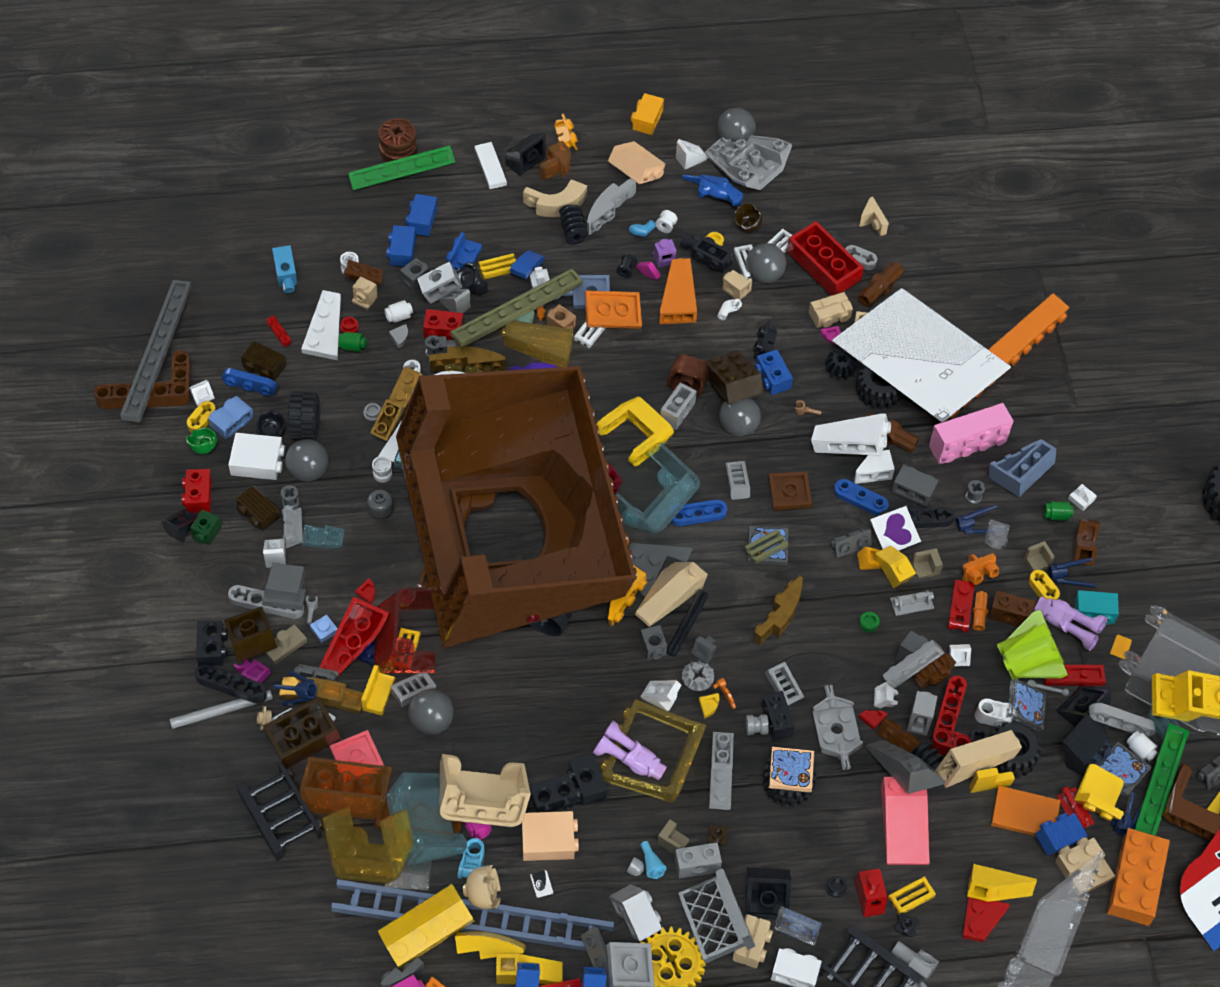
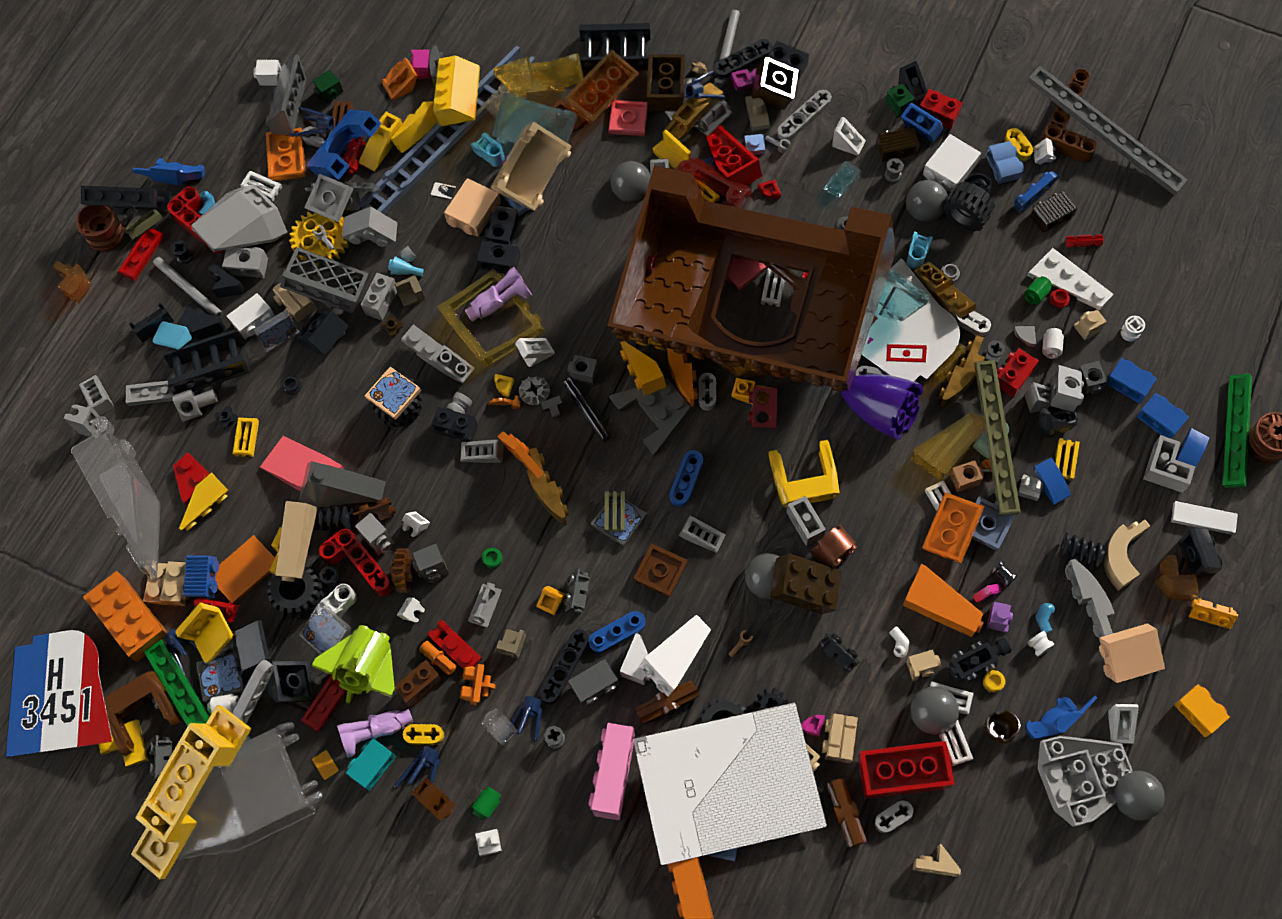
camera: 130 degrees right, 10 degrees up
green hair [186,428,218,455] -> none
dark grey plate [262,563,306,610] -> none
dark azure torso [272,245,297,293] -> none
light grey hinge [282,505,303,548] -> none
reddish brown hinge [343,260,383,286] -> none
blue bracket [446,232,482,270] -> none
tan cylinder [463,865,501,910] -> none
clear light blue windscreen [615,442,700,534] -> none
tan wedge [635,562,708,627] -> none
blue brick [754,350,793,395] -> none
light grey plate [812,685,863,770] -> none
red torso [854,869,887,918] -> none
red tile [858,710,888,730] -> none
tile [869,506,921,551] -> none
yellow slope [874,545,916,588] -> none
light grey plate [883,640,944,688] -> none
sand blue wedge [989,439,1056,497] -> none
dark tan panel [1024,541,1054,572] -> none
none -> light grey hand [313,225,334,251]
none -> orange wing [497,432,544,478]
none -> white tile [761,268,785,307]
none -> blue brick [901,103,943,143]
none -> medium azure piece [906,232,933,270]
none -> light grey brick [1143,435,1195,493]
none -> blue slope [1175,428,1209,468]

